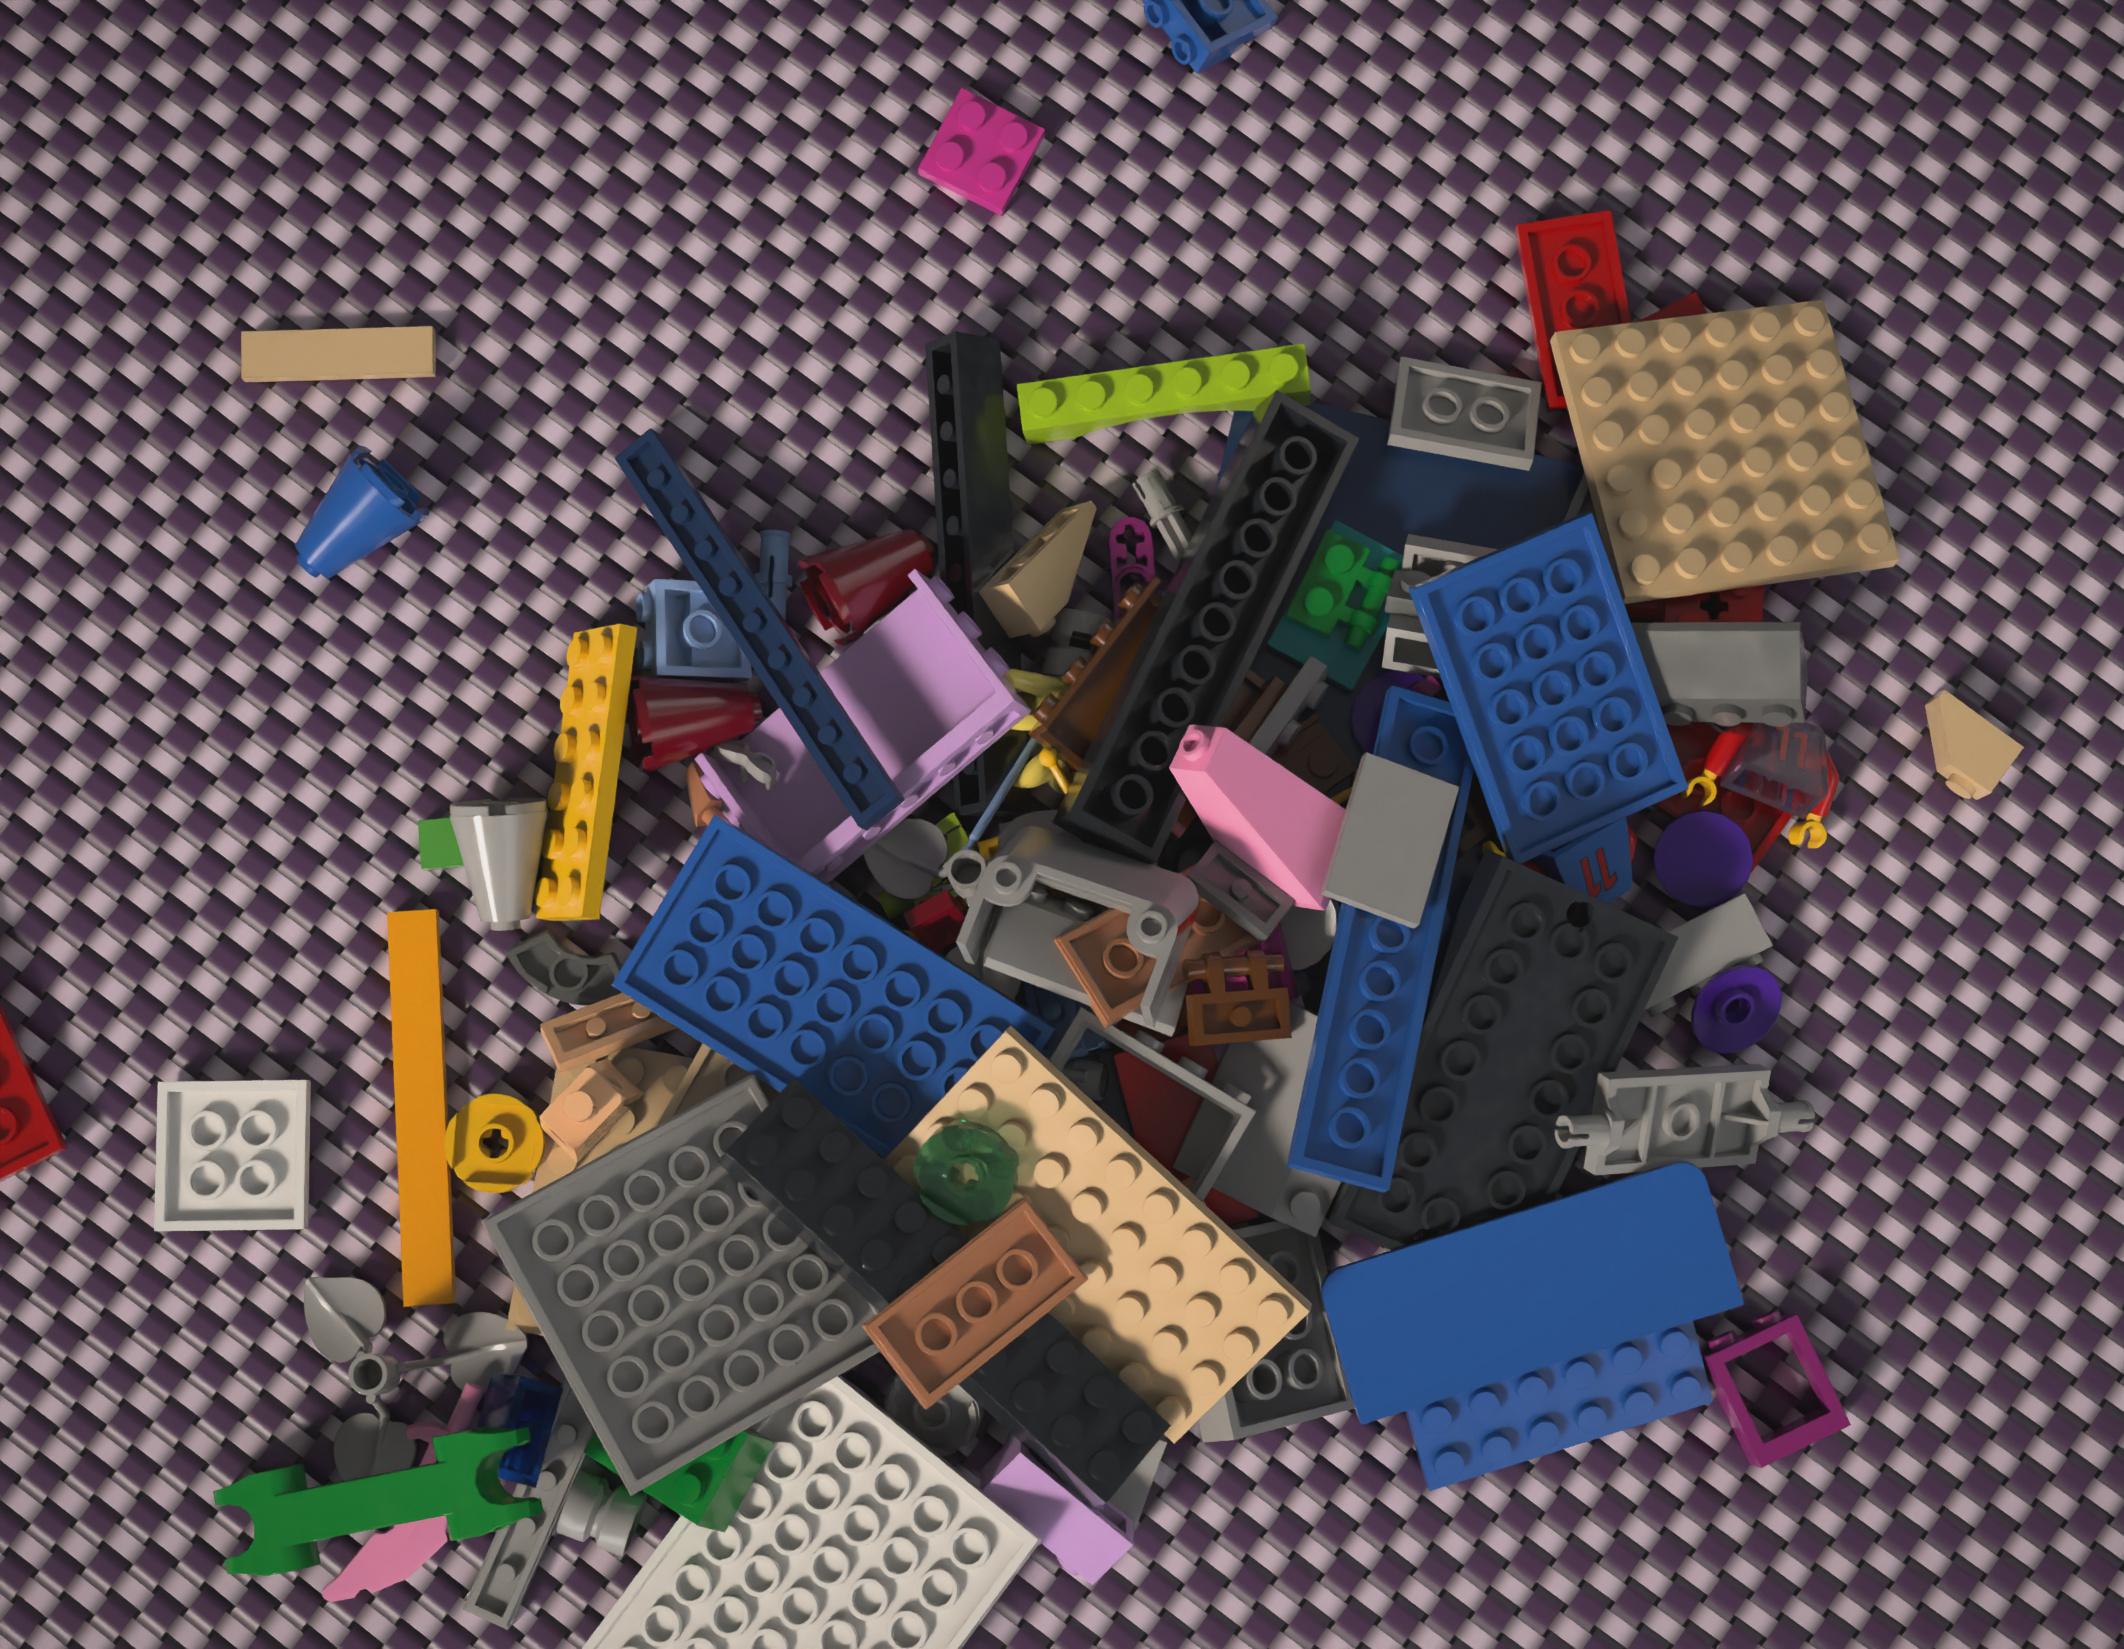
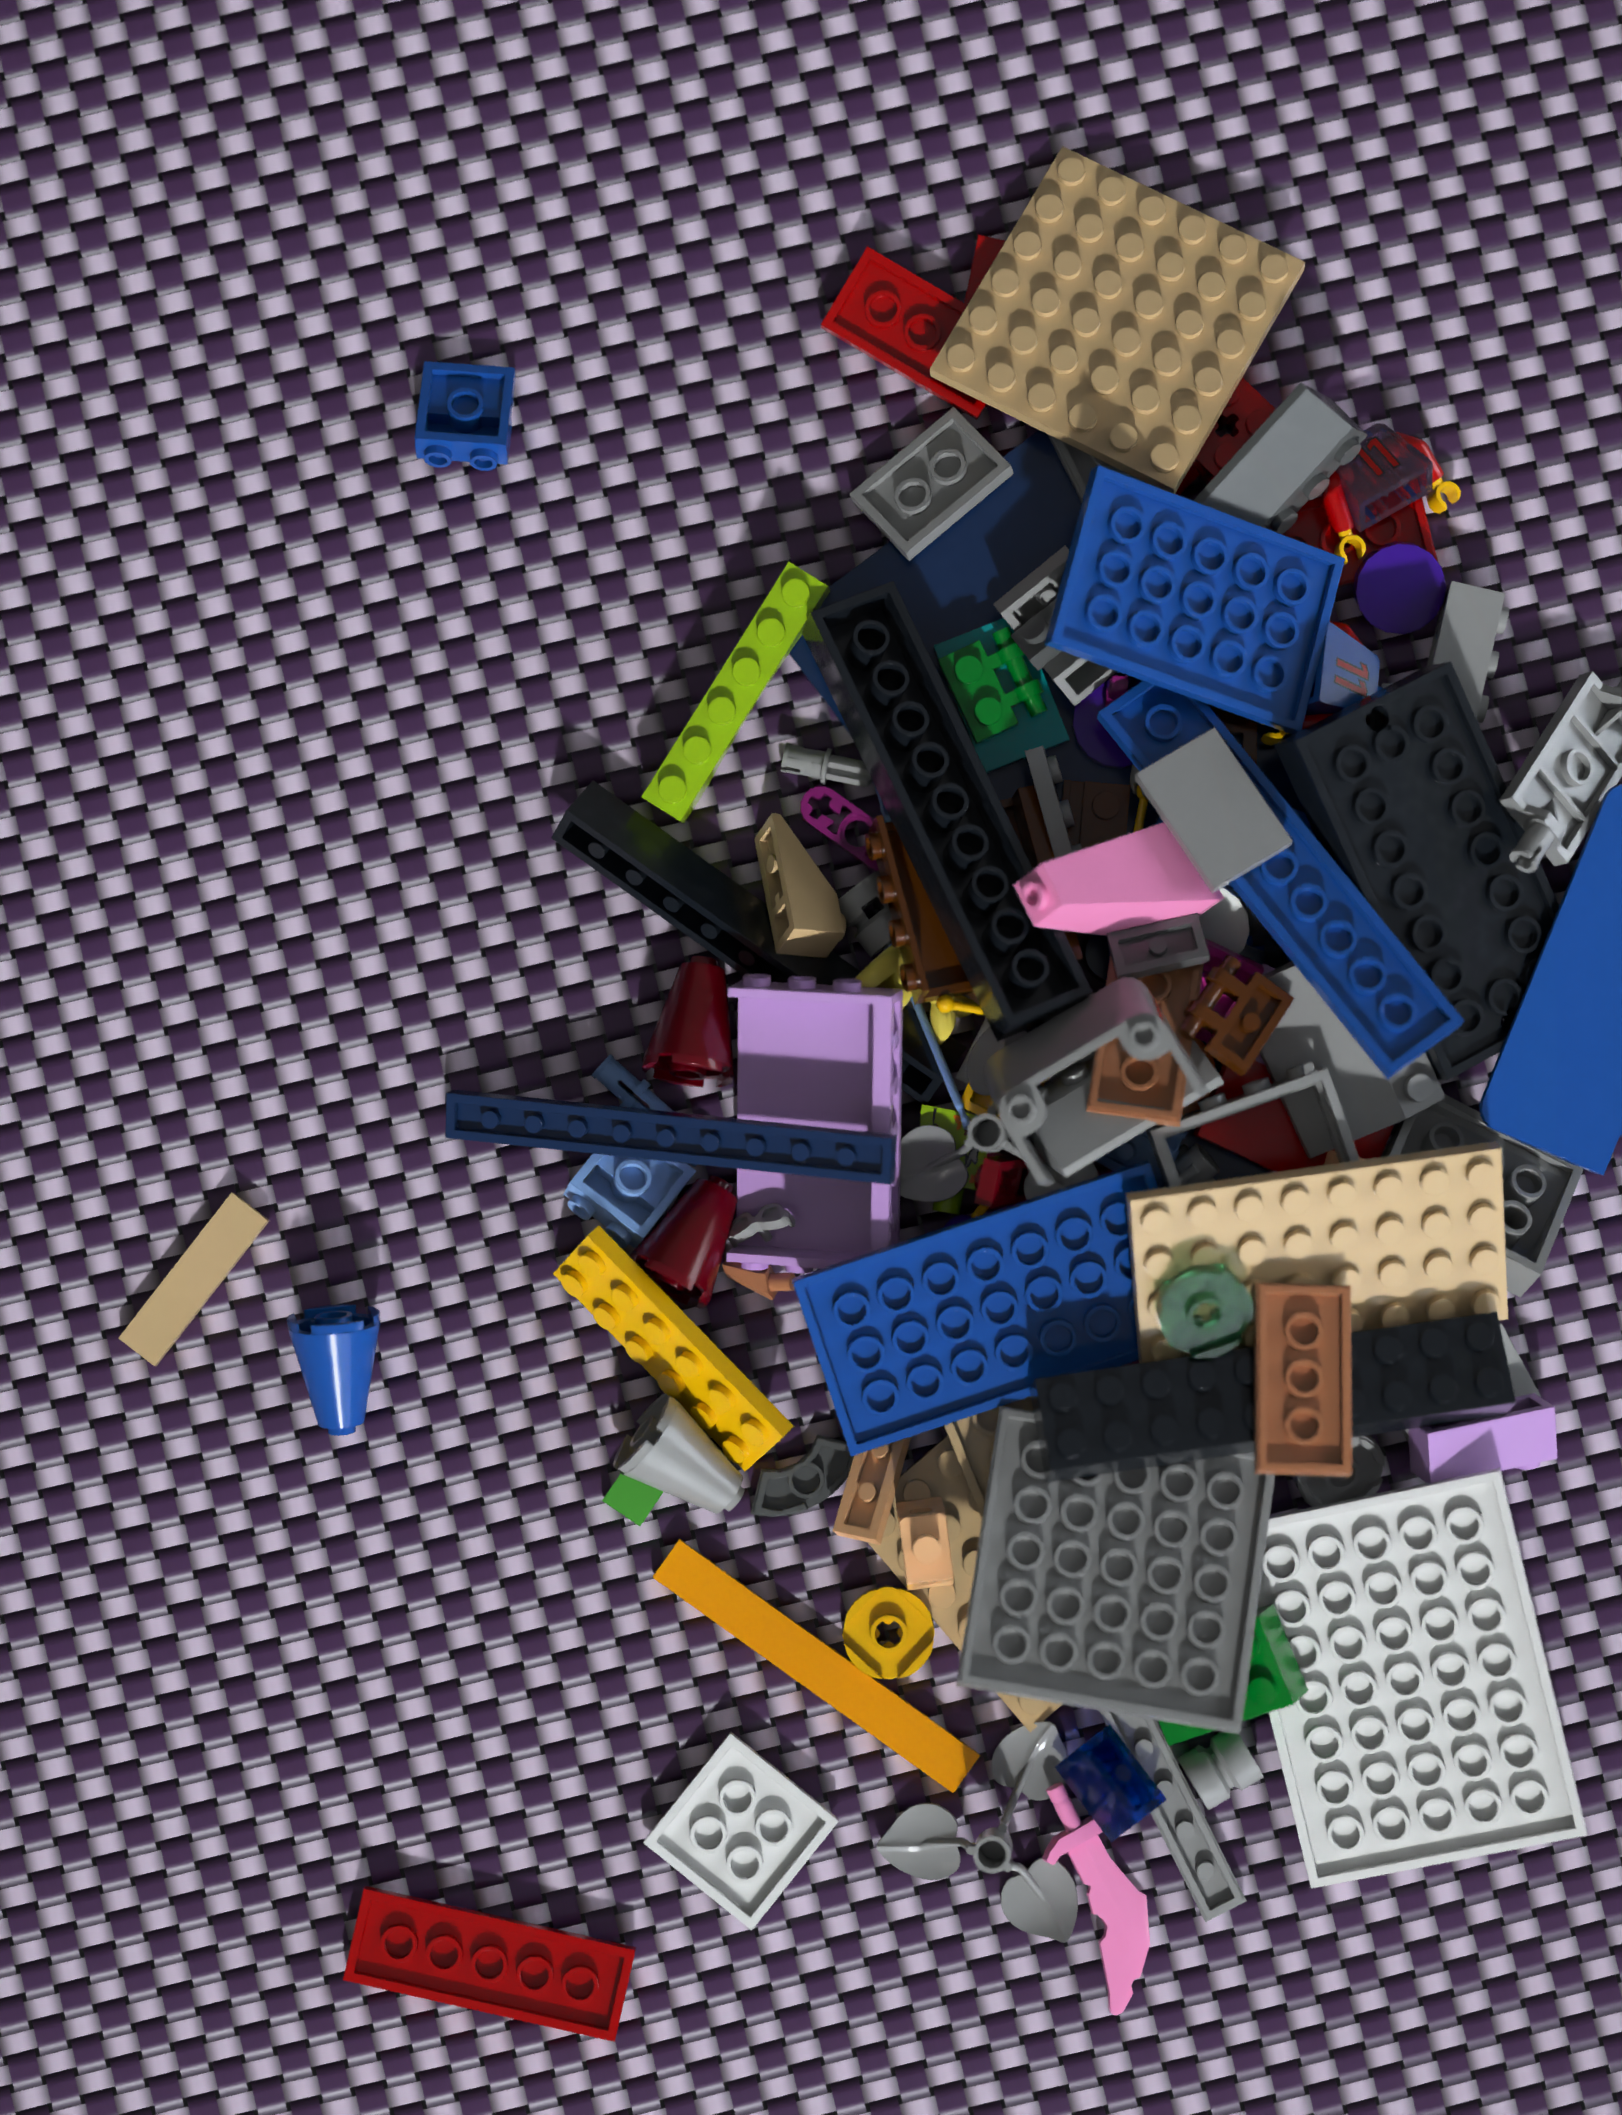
camera: 45 degrees left, 5 degrees up
green piece [213,1426,543,1576] -> none
dark pink plate [918,88,1045,216] -> none
dark purple dish [1691,965,1782,1054] -> none
tan slope [1925,689,2024,800] -> none

